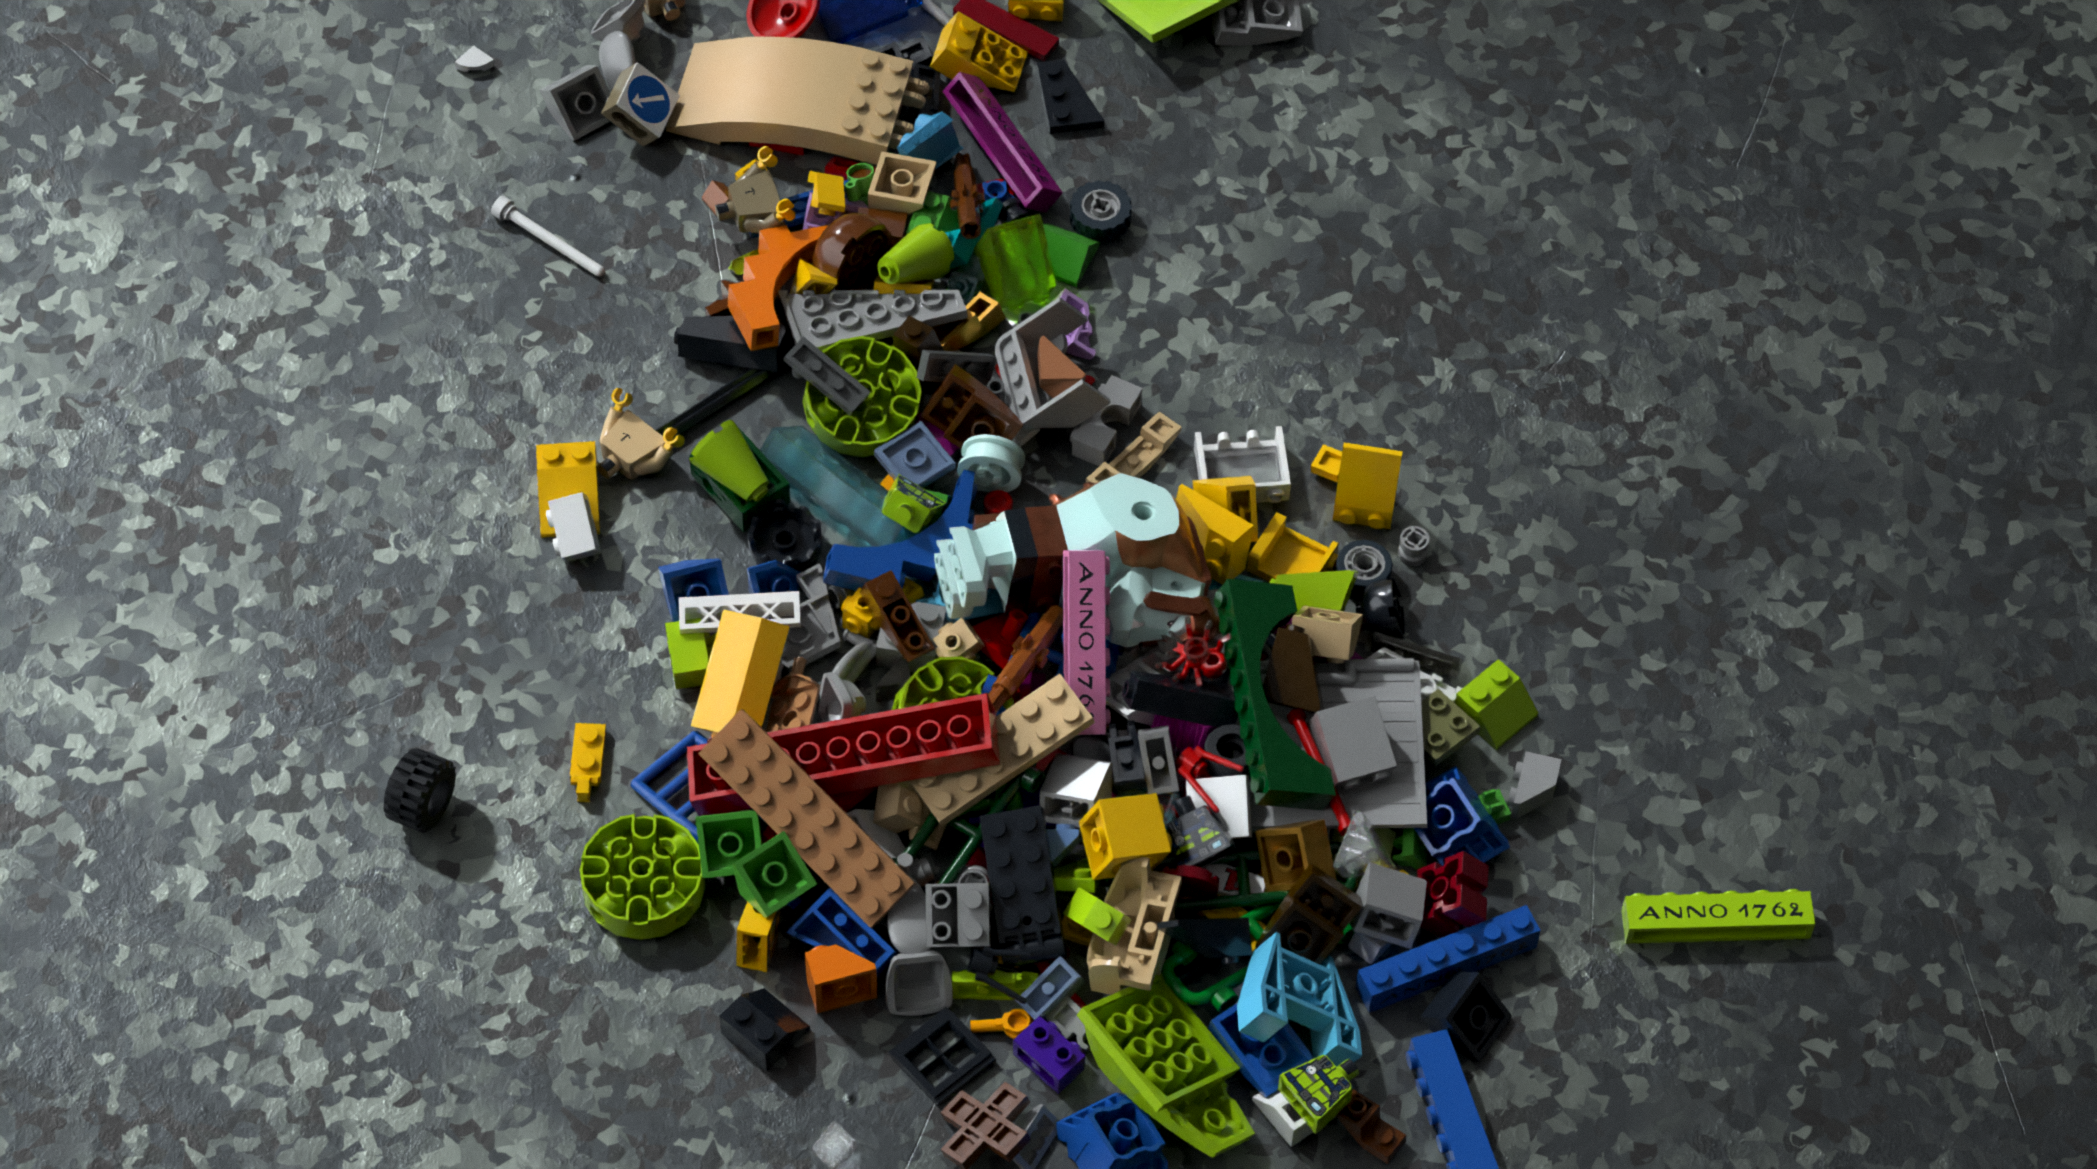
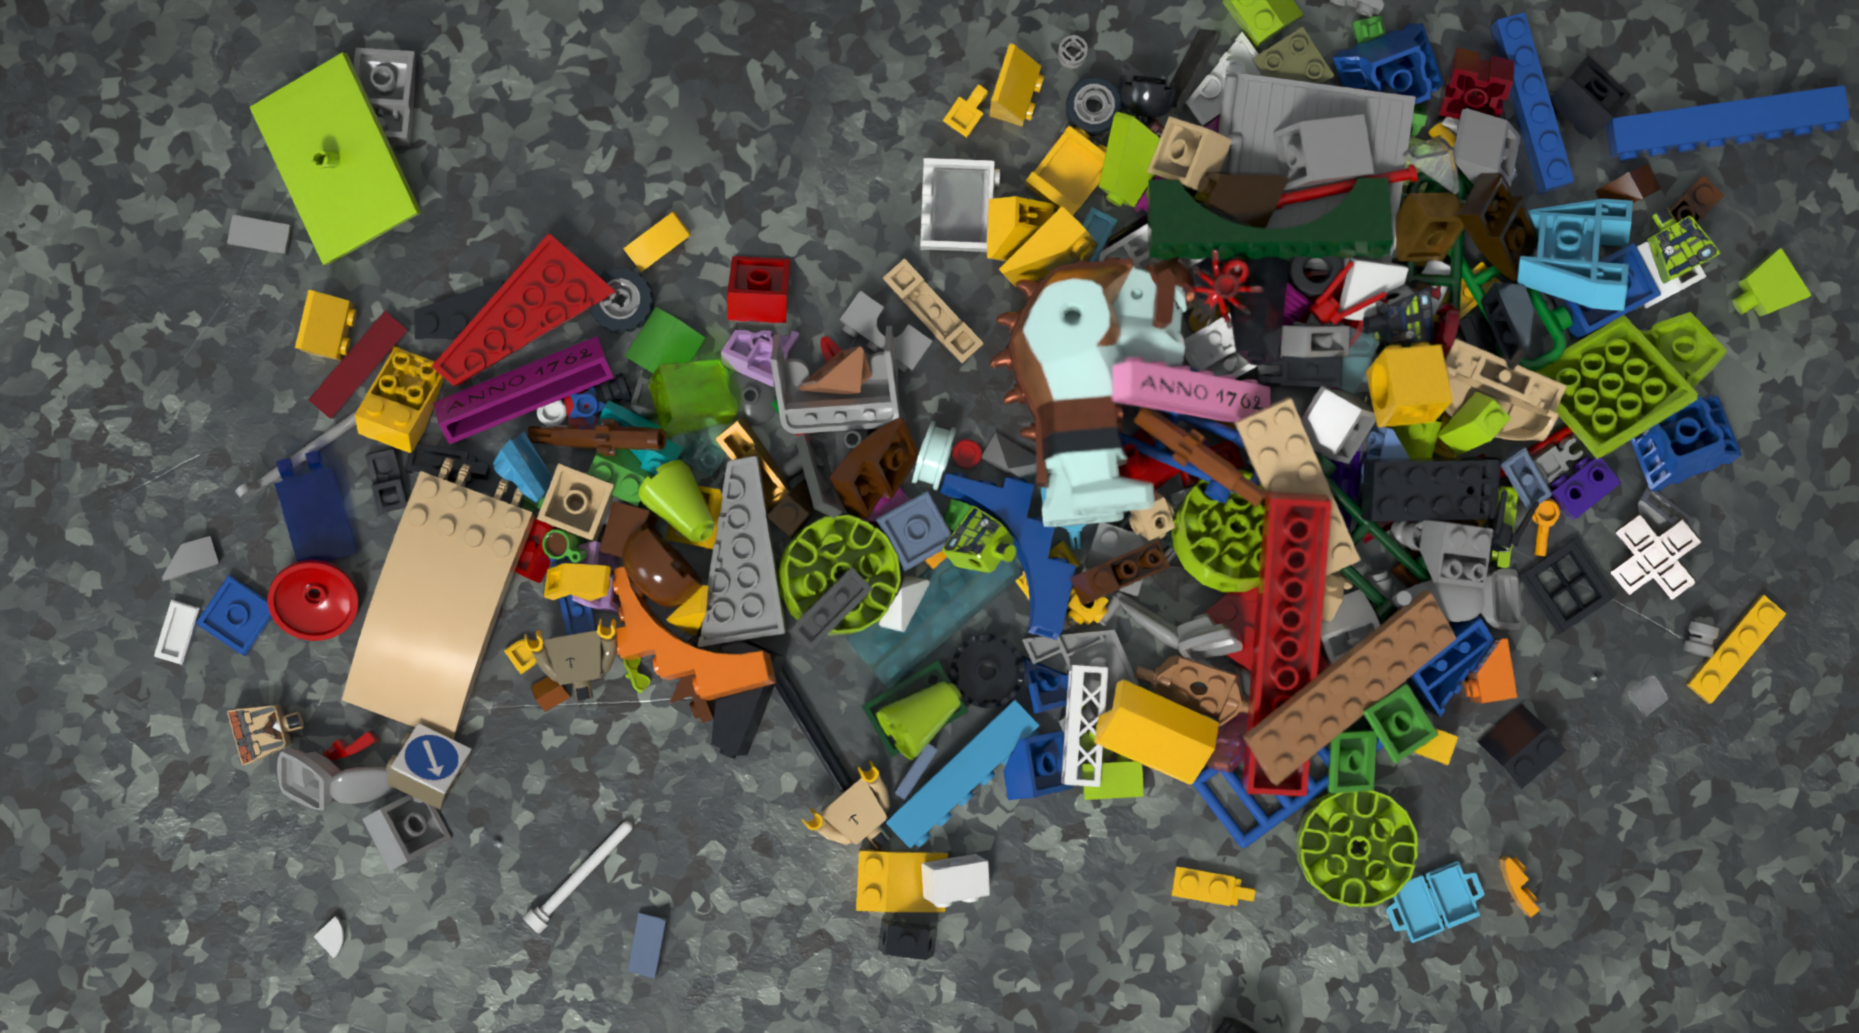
camera: 85 degrees left, 30 degrees up
none -> red slope [322,731,380,761]
none -> red wing [431,233,617,387]
none -> white tile [537,400,567,427]
none -> yellow slope [623,211,692,272]
none -> sand blue slope [627,912,668,978]
none -> red slope [727,256,791,323]
none -> white slope [878,575,930,632]
none -> black torso [878,919,937,960]
none -> dark azure brick [885,699,1039,848]
none -> sand blue tile [894,742,938,800]
none -> medium azure piece [1386,860,1485,943]
none -> light orange slope [1499,855,1540,918]
none -> reddish brown slope [1595,163,1661,204]

